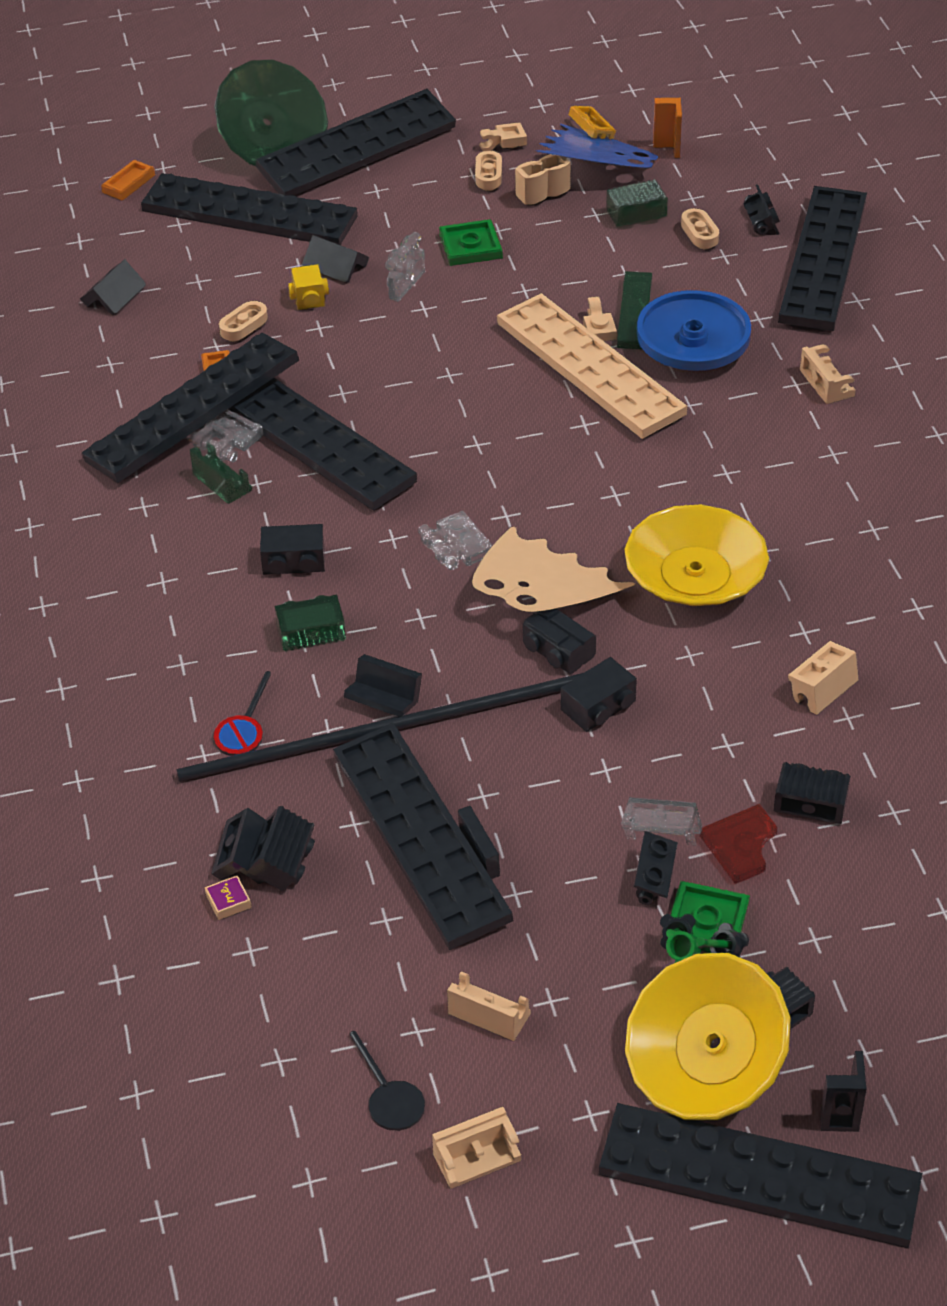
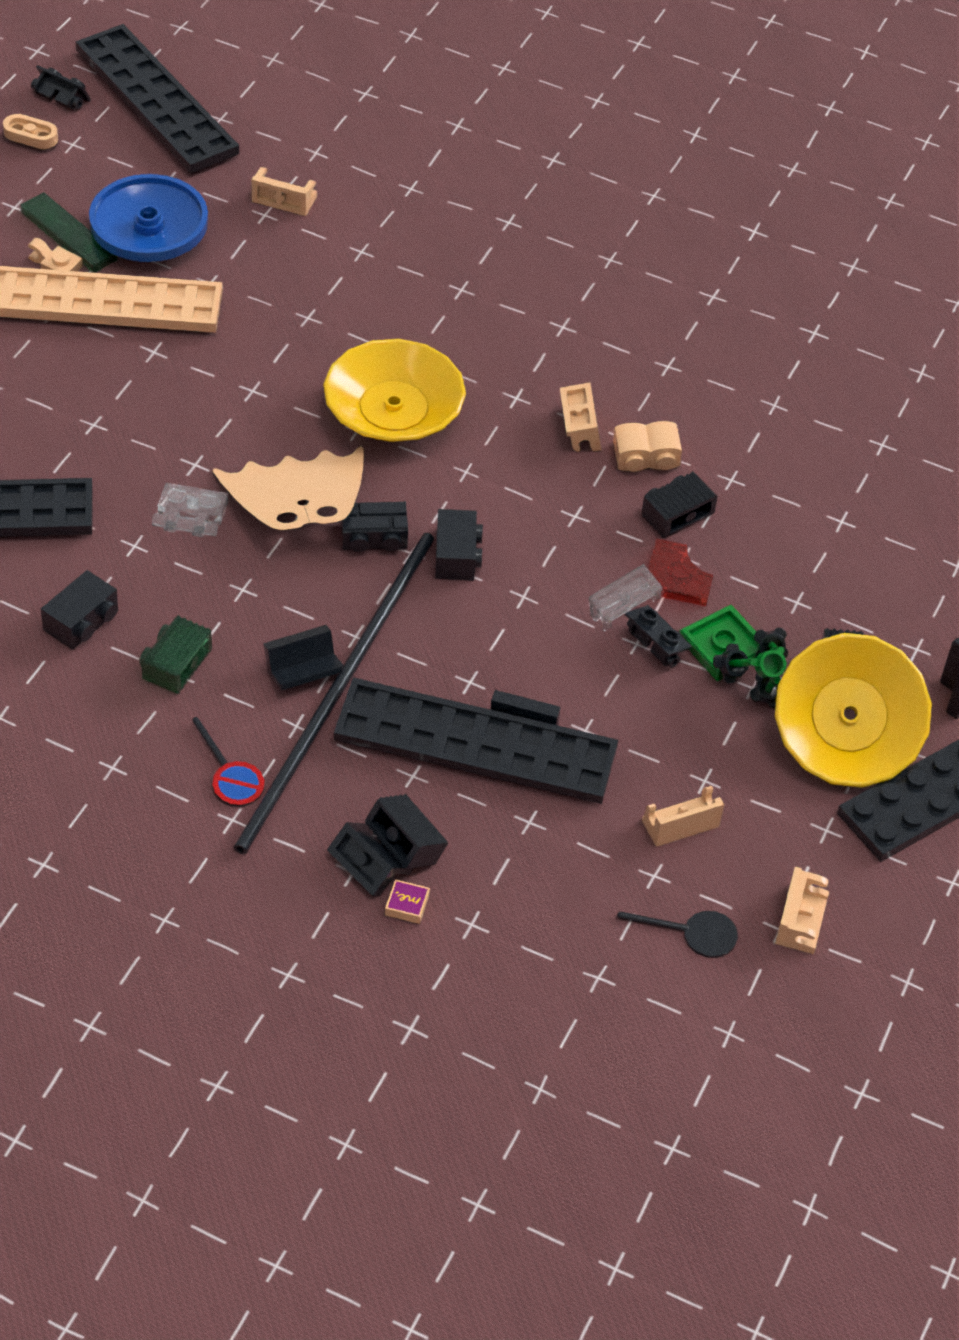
camera: 55 degrees left, 5 degrees up
none -> light nougat brick [613,421,682,472]

